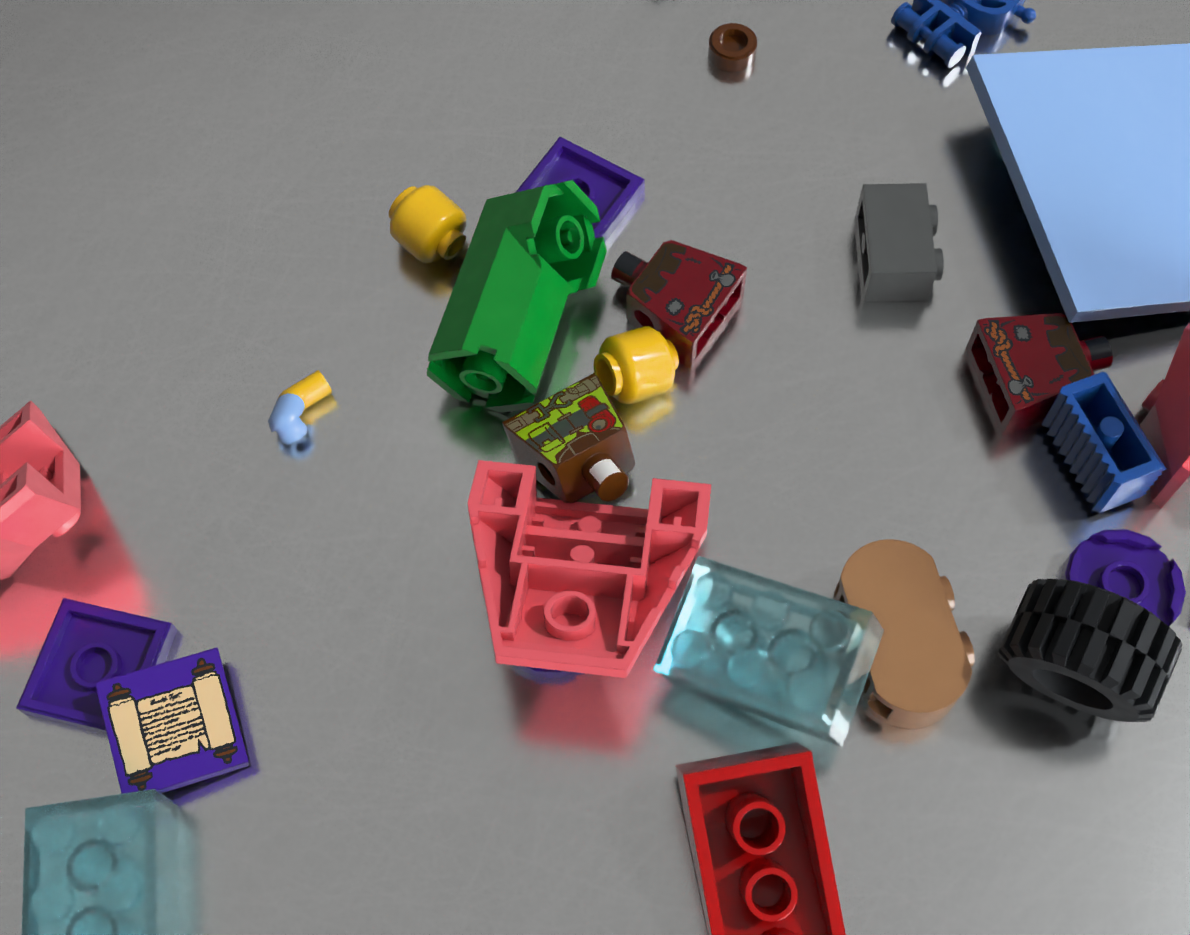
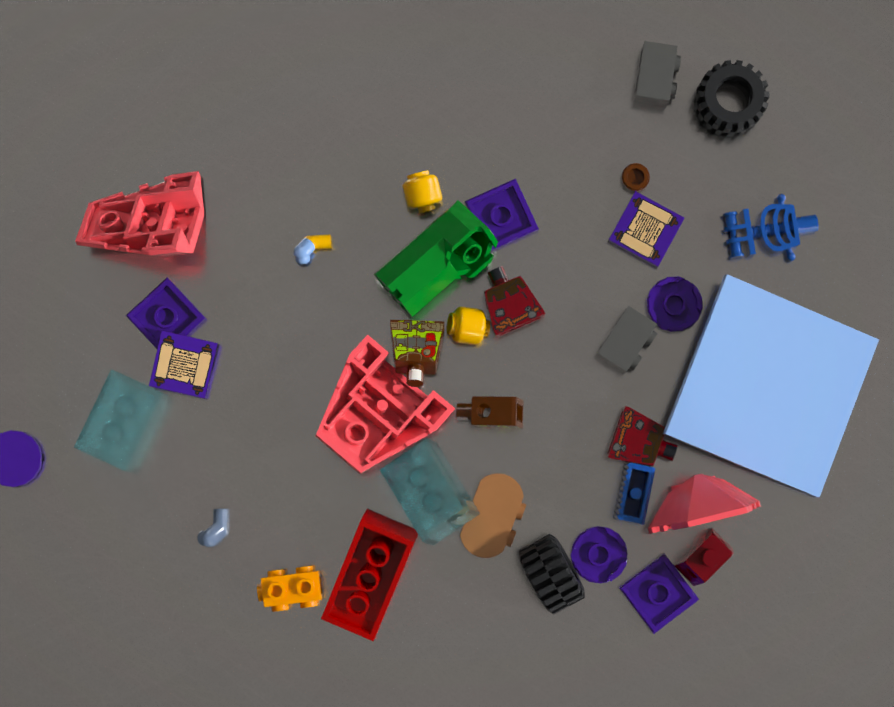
camera: 30 degrees right, 20 degrees up
none -> reddish brown torso [456,396,524,429]
none -> tile [608,191,685,268]
none -> dark purple tile [646,276,703,333]

